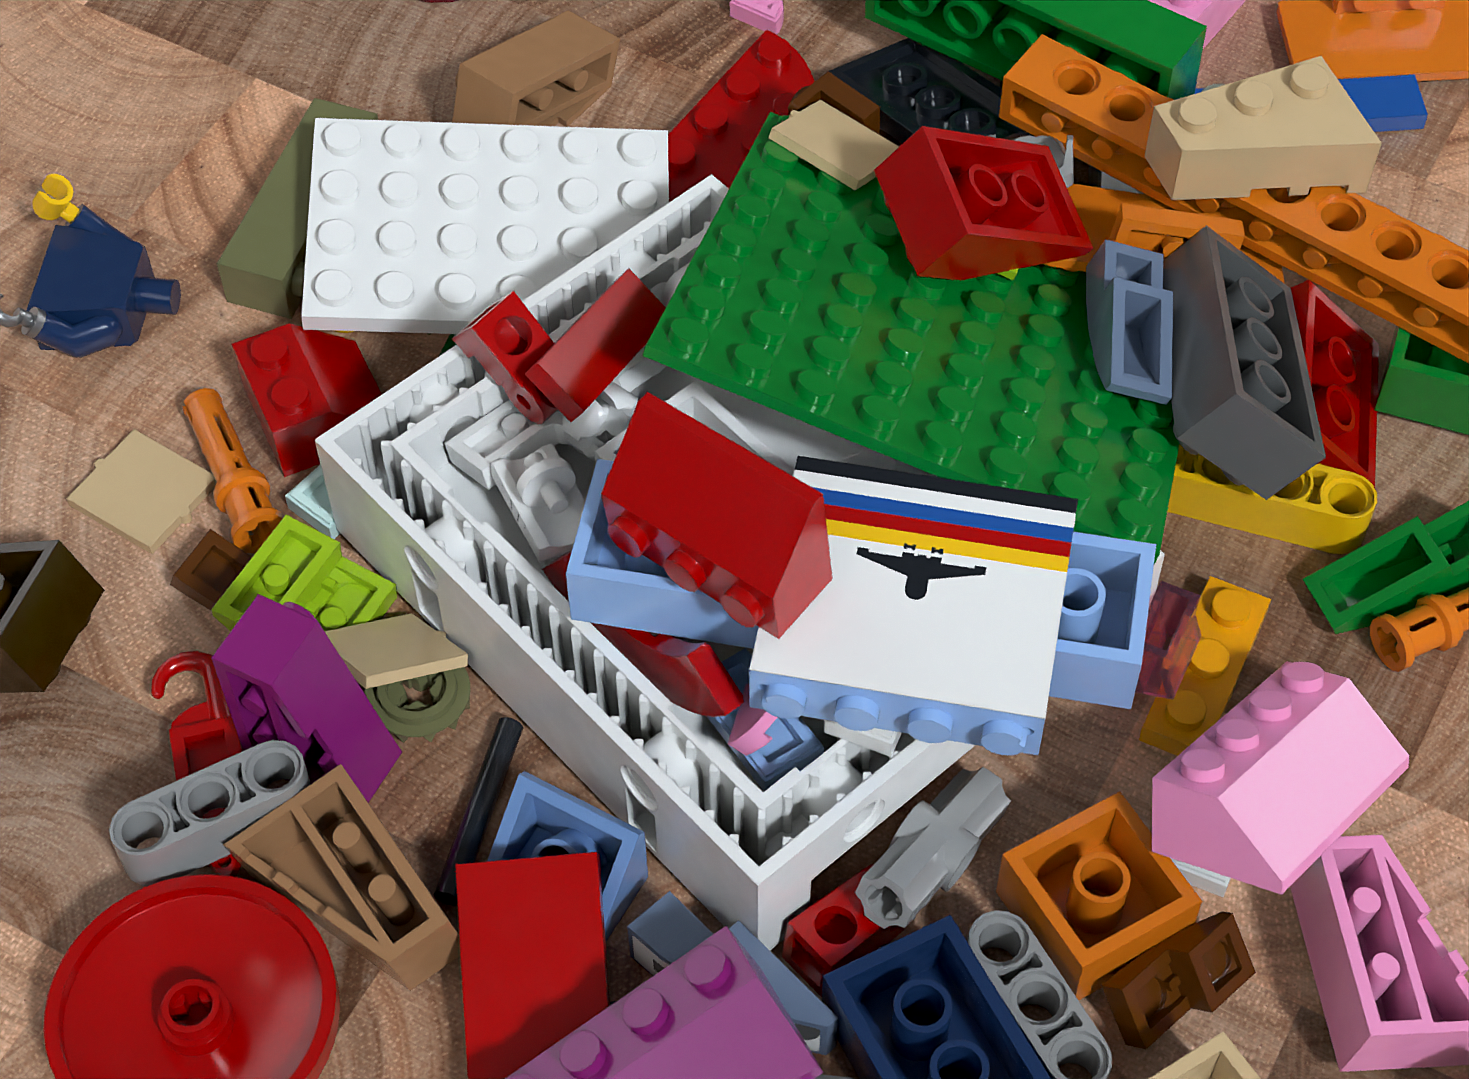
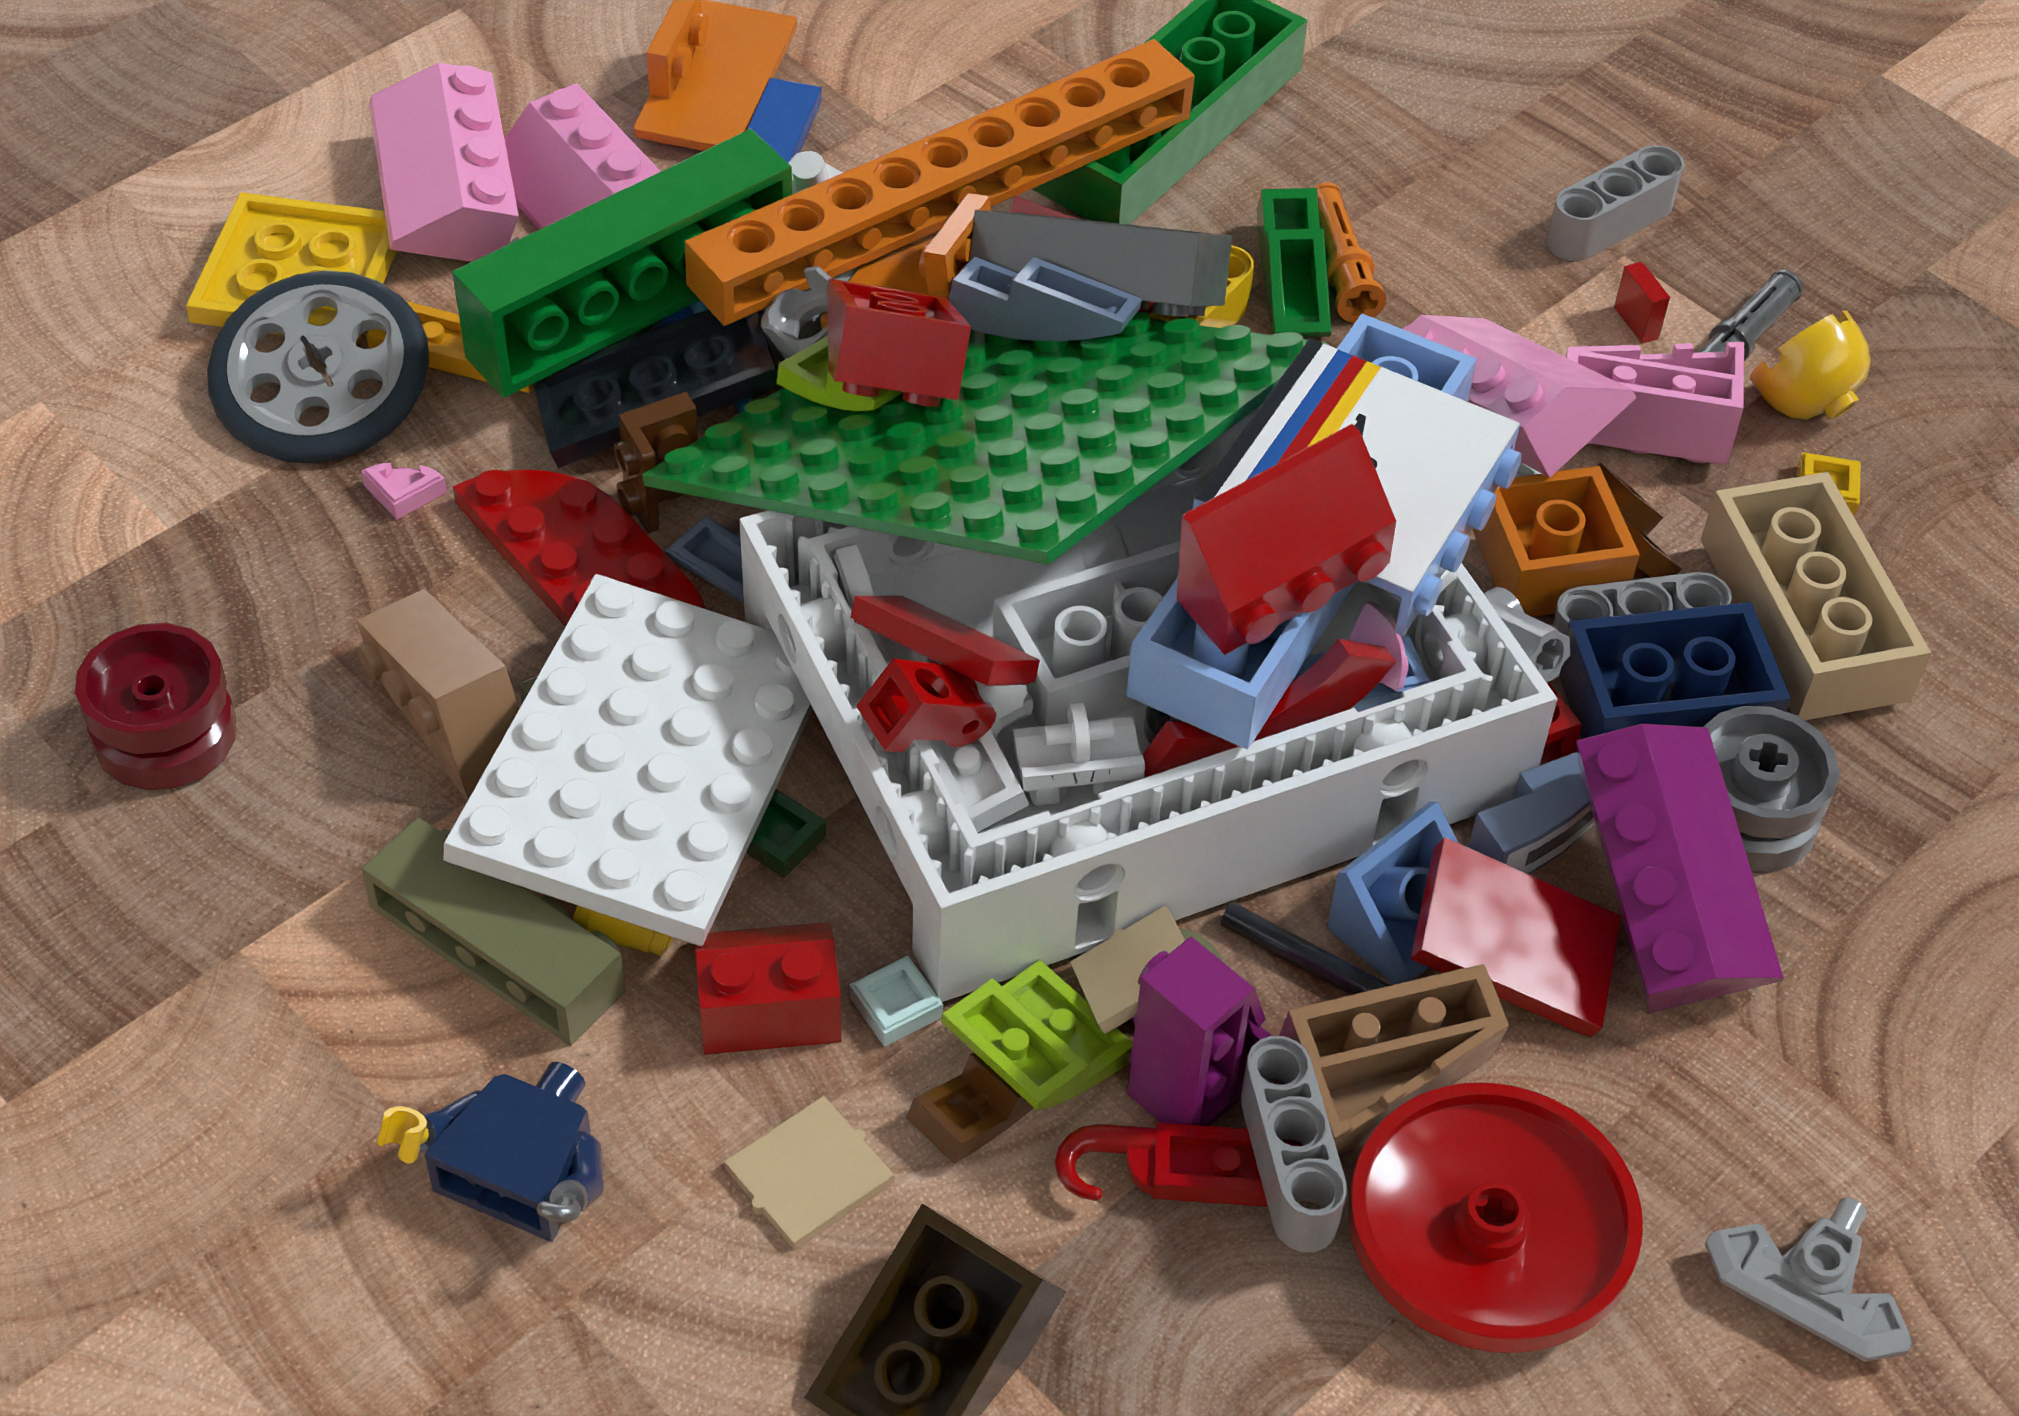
camera: 75 degrees left, 5 degrees down
orange pin [182,388,284,554] -> none
tan piece [768,100,899,190] -> none
tan wedge [1144,56,1382,200] -> none

